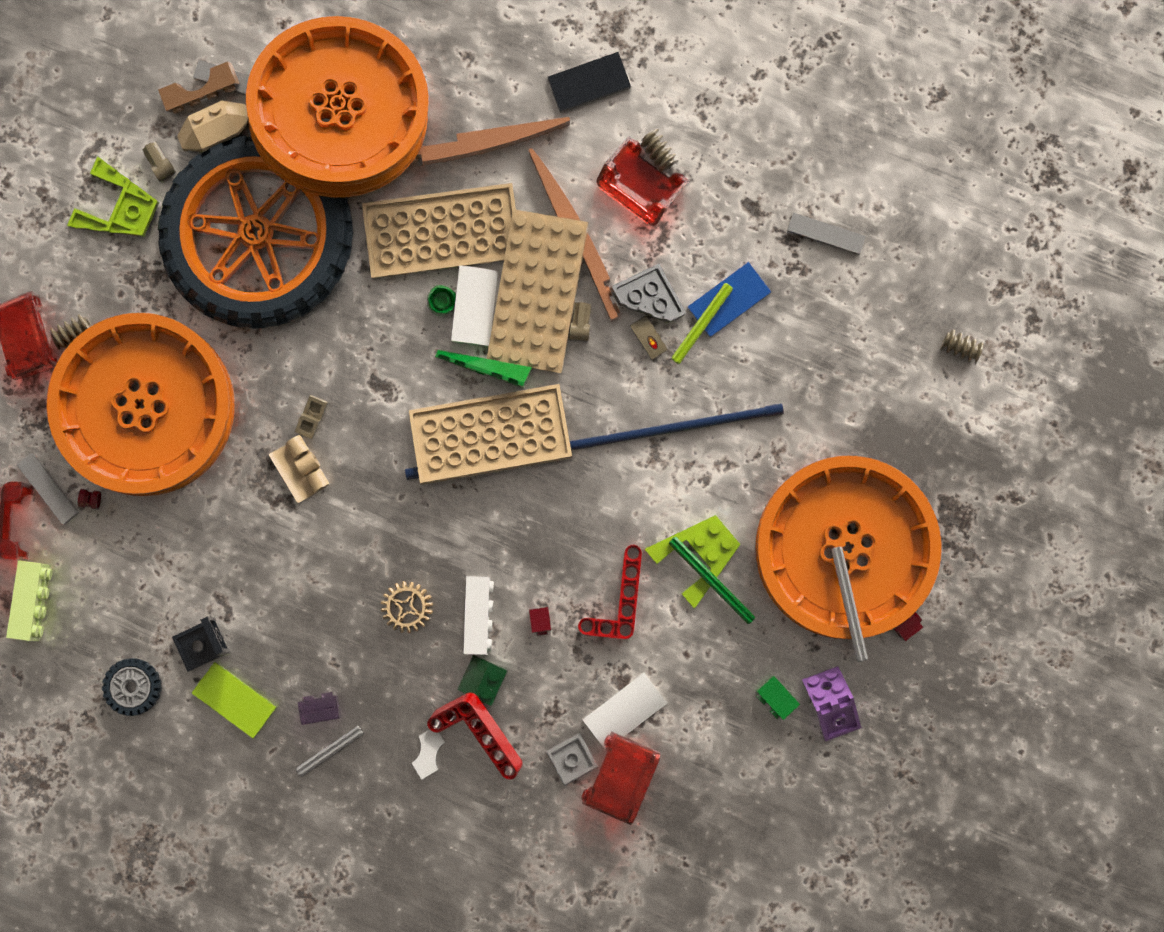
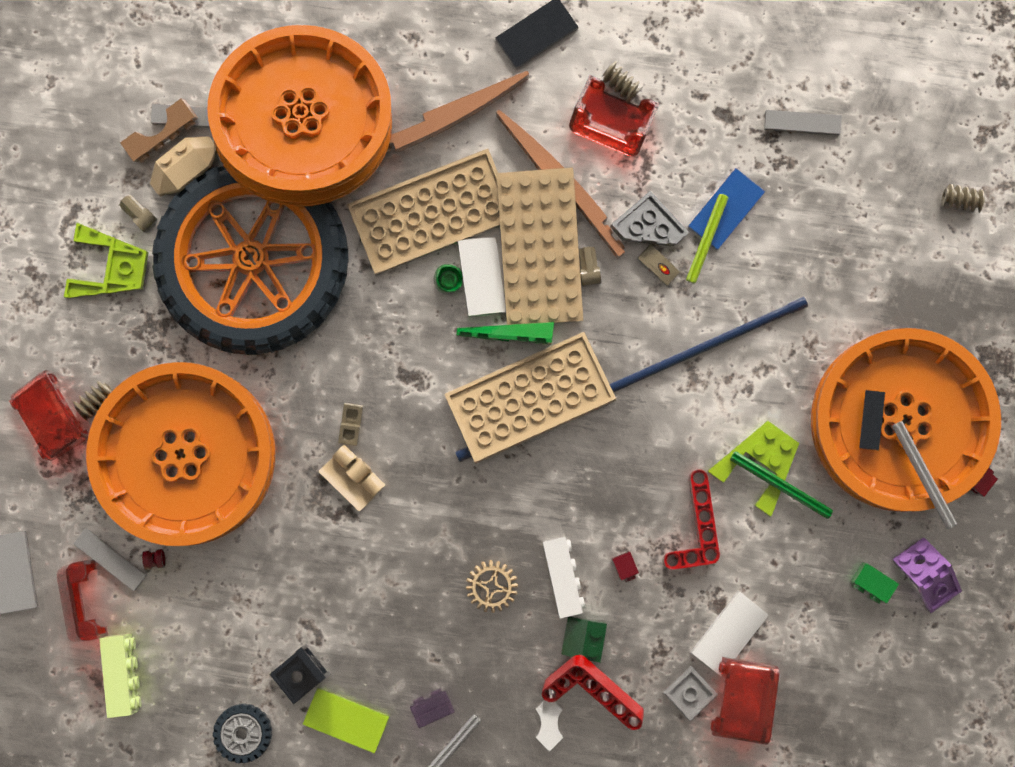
camera: 20 degrees left, 0 degrees up
none -> black tile [859,390,885,451]

